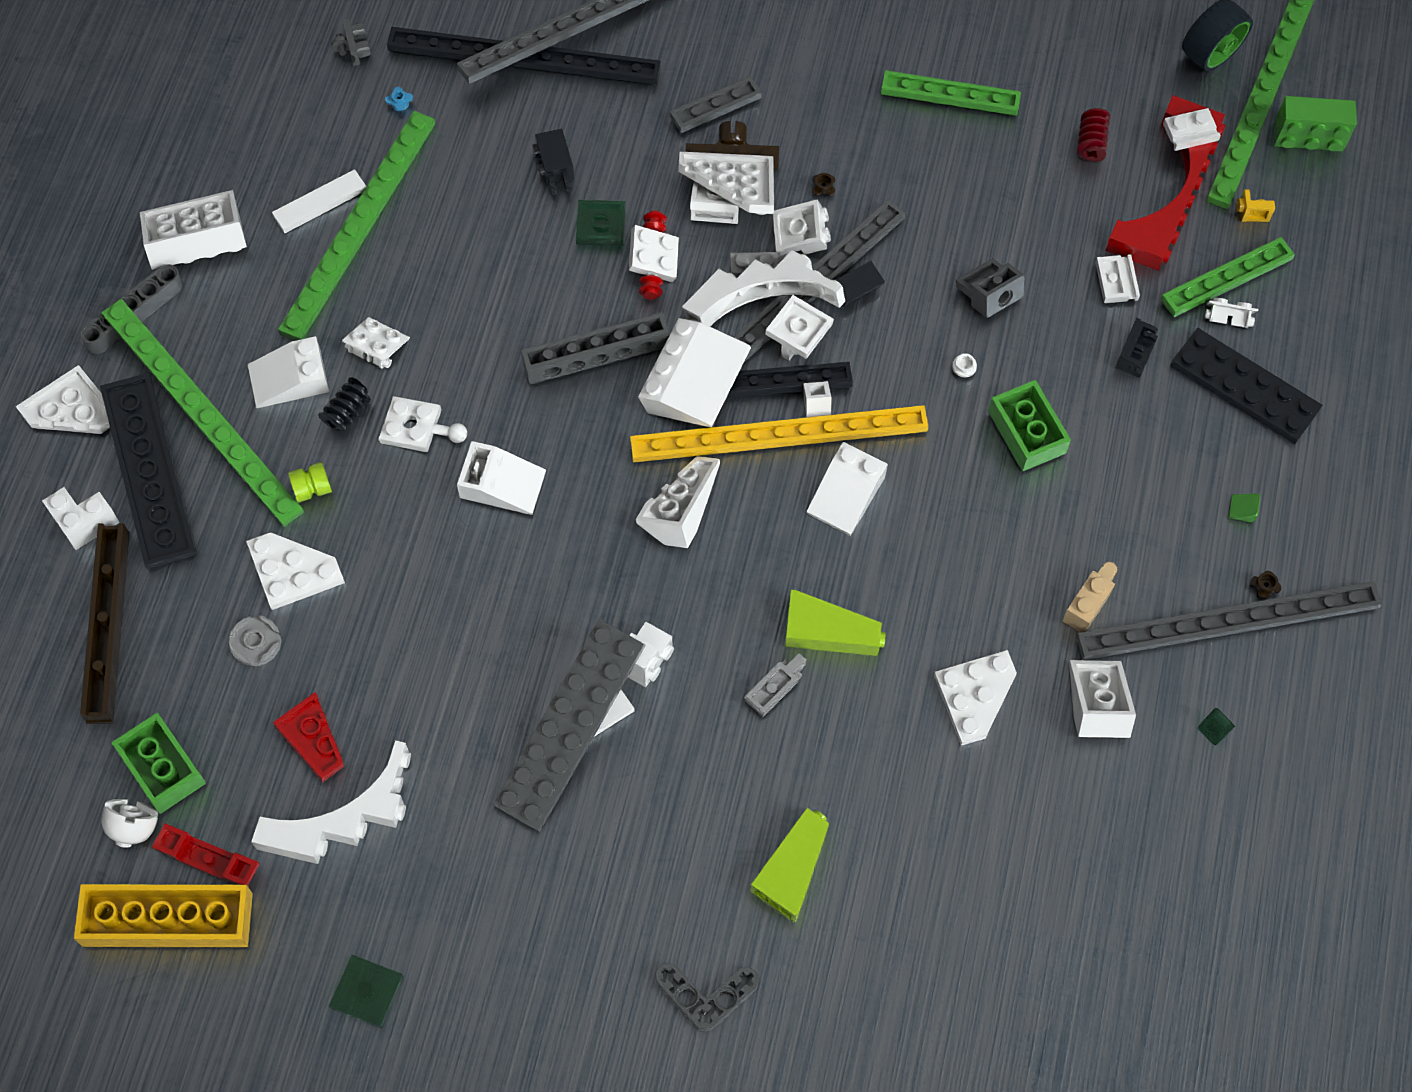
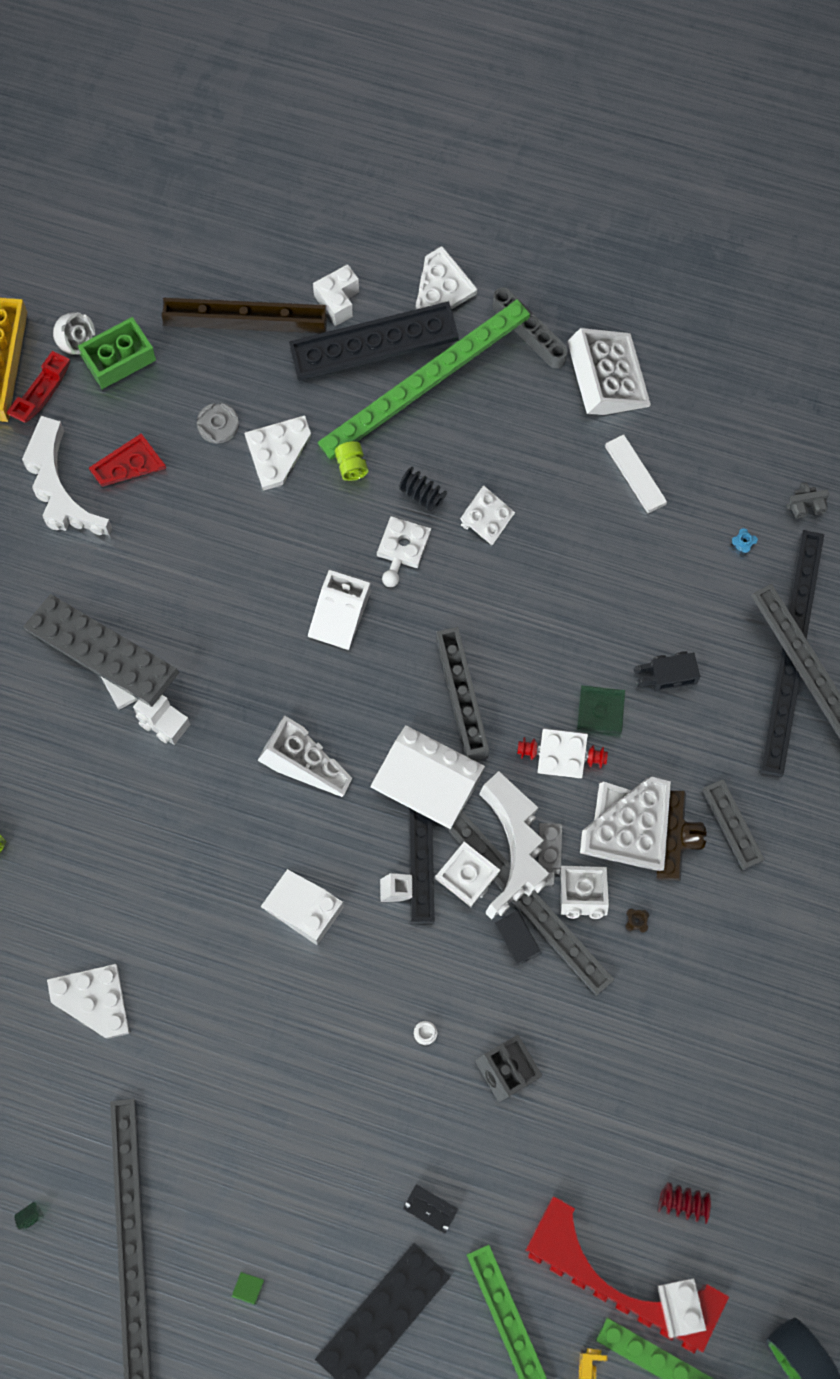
camera: 95 degrees right, 5 degrees up
white slope [248,336,329,408] -> none
bright green plate [278,111,435,341] -> none
yellow plate [630,405,928,463] -> none
light grey hinge [744,653,807,717] -> none
lime slope [785,590,886,656] -> none
bright green plate [881,70,1021,116] -> none
bright green brick [988,380,1071,472] -> none
tan hinge [1062,561,1118,633] -> none
white slope [1069,660,1136,738] -> none
white plate [1095,255,1140,303] -> none
white hinge [1204,298,1258,329] -> none
dark brown plate [1251,571,1282,599] -> none

